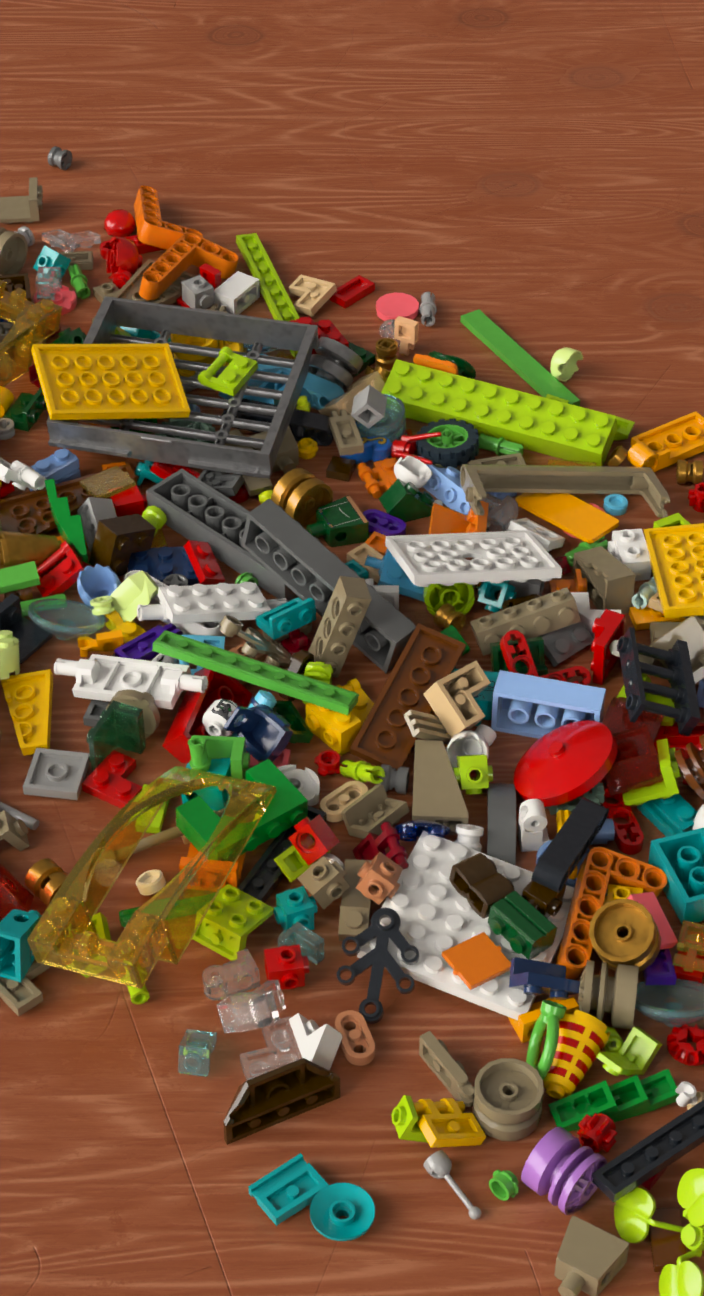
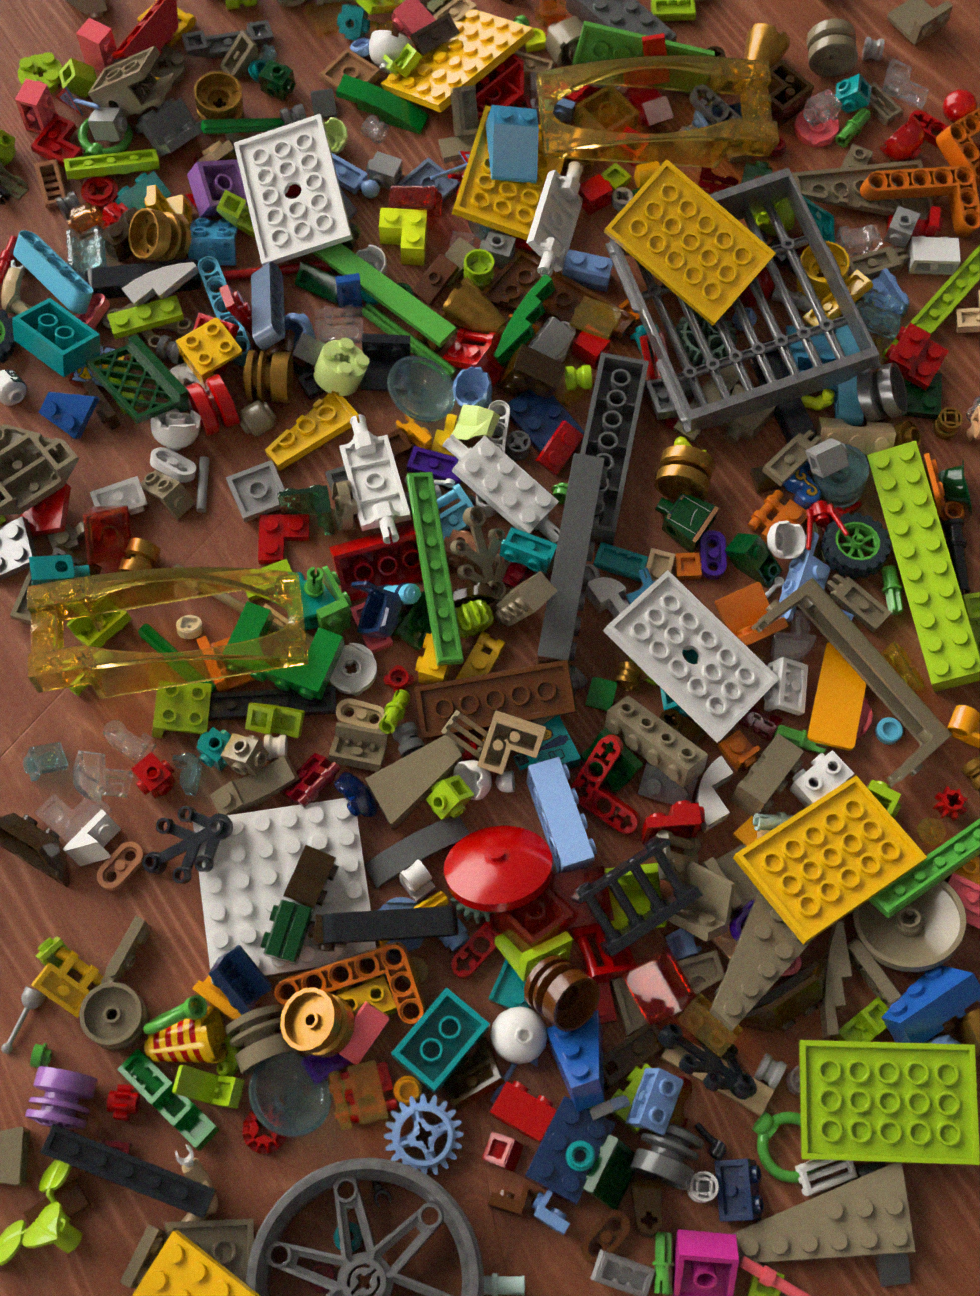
camera: 55 degrees right, 25 degrees up
yellowish green bush [90,596,115,615] -> none
red plate [112,270,132,290] -> none
lime plate [198,347,258,397] -> none
white head [202,699,242,737] -> none
red brick [288,814,340,866] -> none
yellow plate [297,438,318,459] -> none
nougat brick [356,852,403,905] -> none
orange piece [442,932,511,990] -> none
white wheel [454,824,484,852] -> none
pearl gold tile [606,446,628,467] -> none

